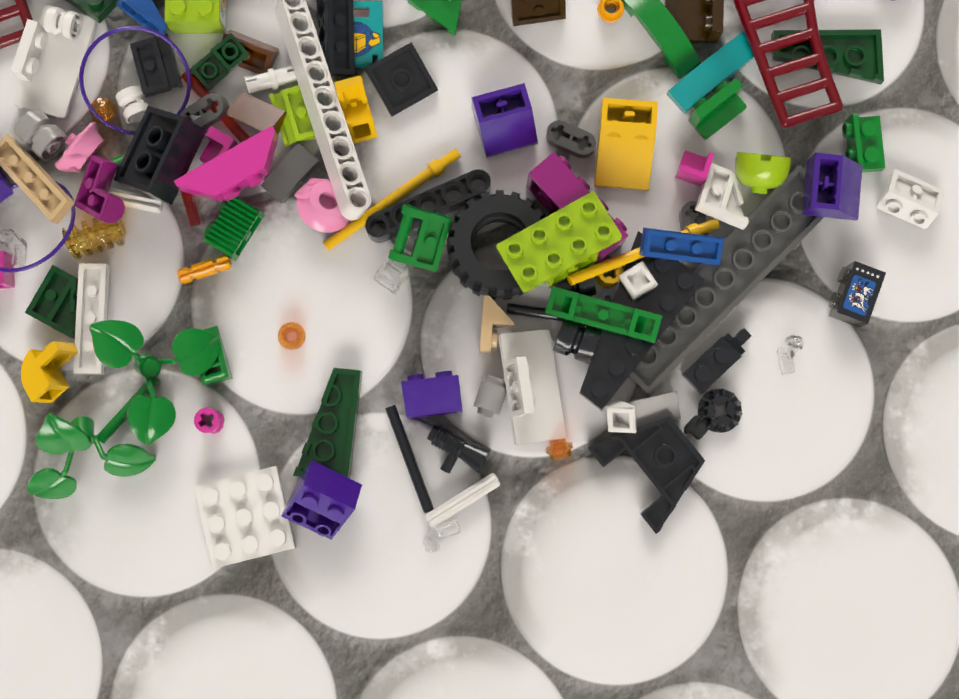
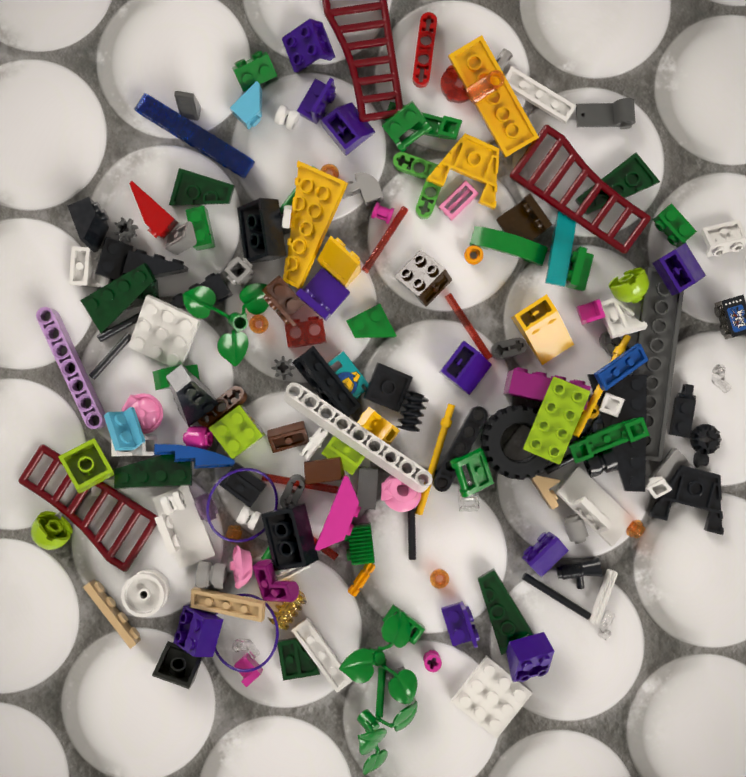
camera: 35 degrees left, 5 degrees up
yellow brick [21,341,78,403] -> none
dark green slope [190,33,249,91] -> none
dark pink panel [199,126,238,163] -> none
none -> clear purple brick [194,492,219,522]
none -> black piece [396,390,429,432]
none -> black bar [408,508,416,560]
none -> dark purple bracket [441,601,480,648]
none -> clear red bar [445,293,493,360]

